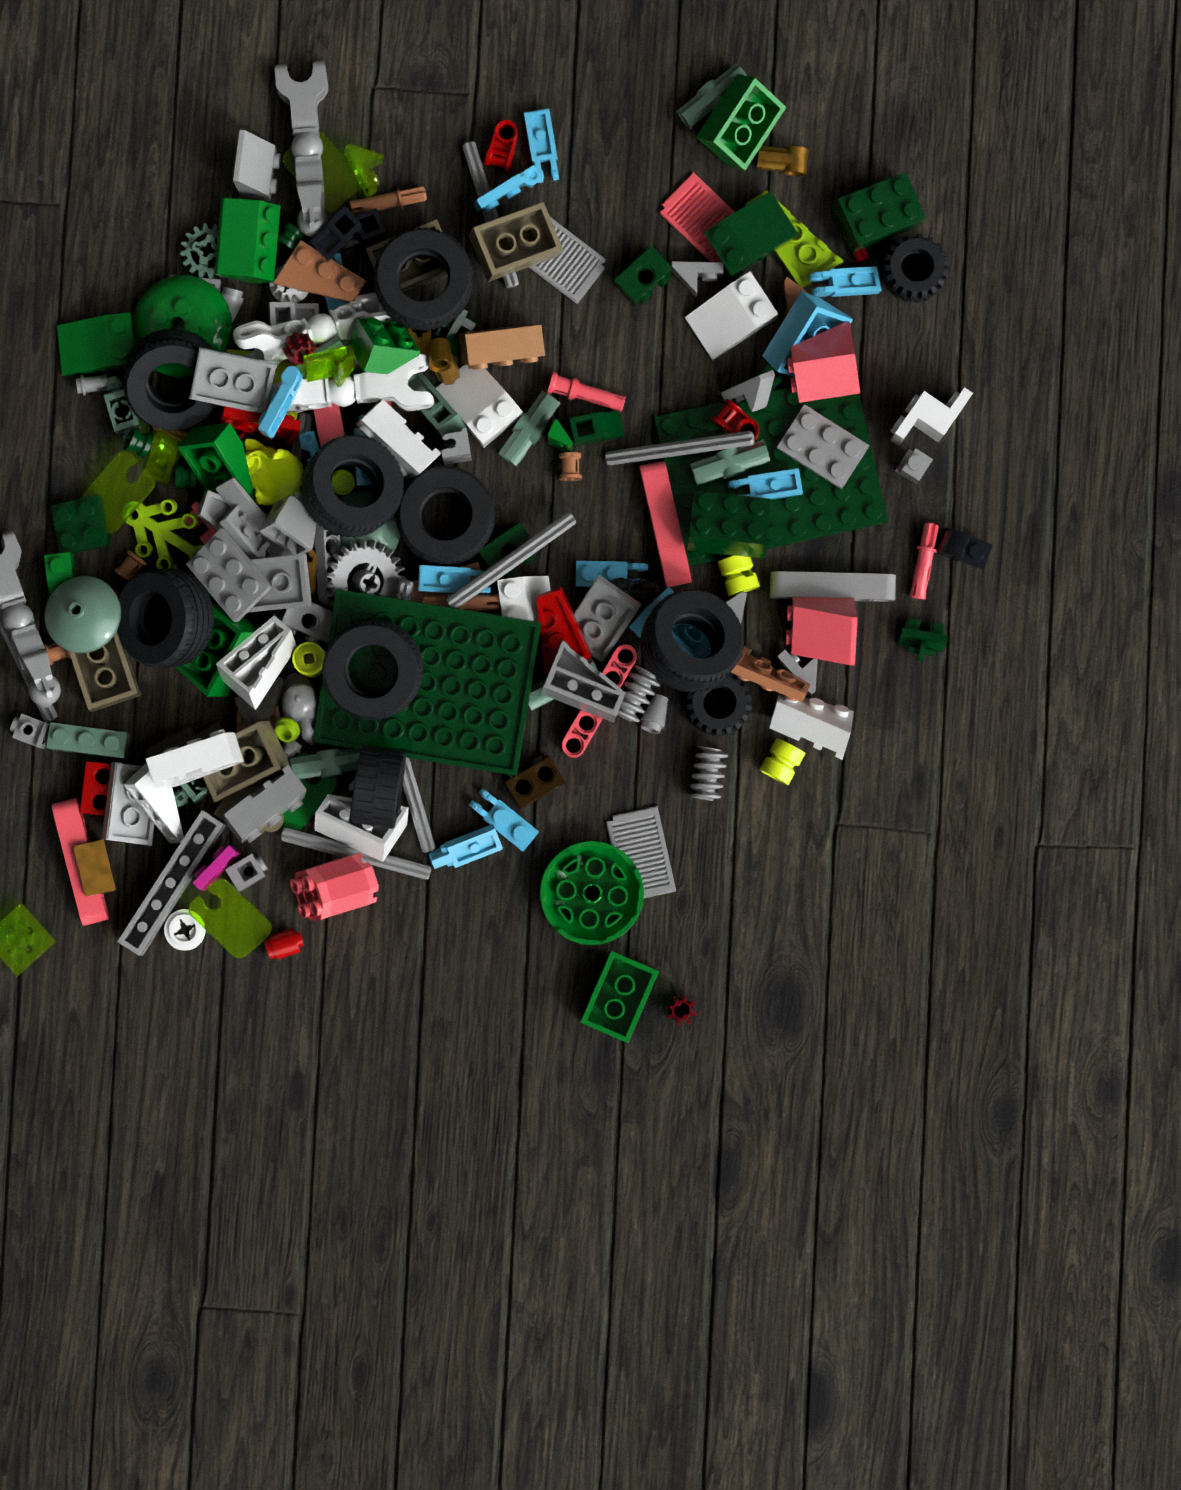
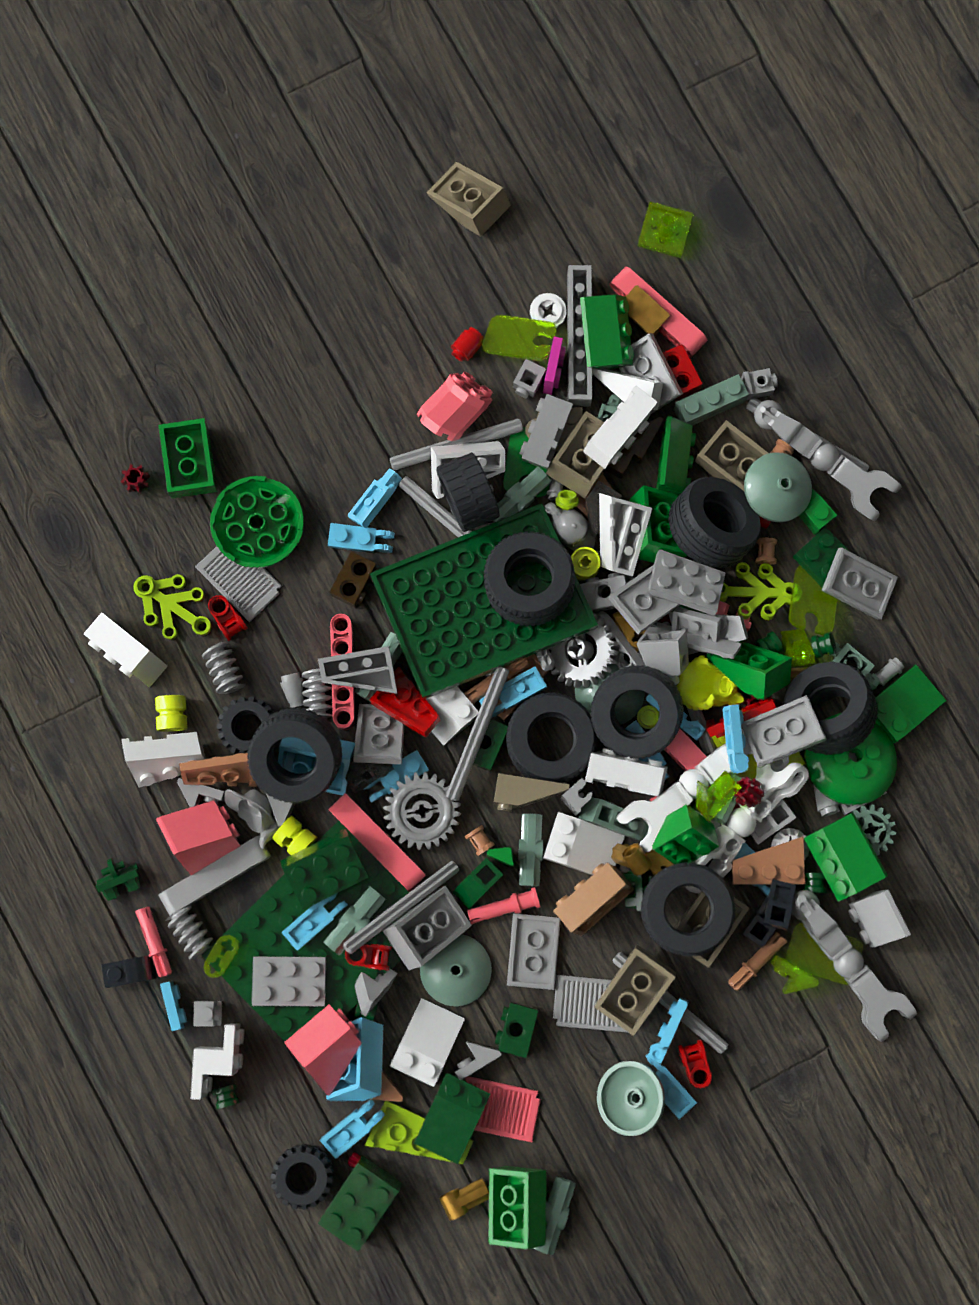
camera: 150 degrees right, 5 degrees down
none -> white wedge [84,613,167,688]
none -> lime plant [134,574,212,640]
none -> medium azure plate [160,981,187,1031]
none -> light grey piece [166,905,213,960]
none -> clear neon green beam [204,935,239,978]
none -> red piece [208,595,248,641]
none -> dark green wheel [212,1084,240,1109]
none -> light grey hair [224,789,279,849]
none -> light grey slope [382,886,472,970]
none -> light grey gear [383,772,461,850]
none -> sand green dish [420,934,491,1006]
none -> dark tan slope [427,162,511,236]
none -> dark tan slope [493,773,569,812]
none -> light grey tile [507,914,560,990]
none -> green slope [580,295,634,369]
none -> sand green dish [597,1061,665,1136]
none -> green slope [656,416,696,495]
none -> light grey tile [822,548,898,619]

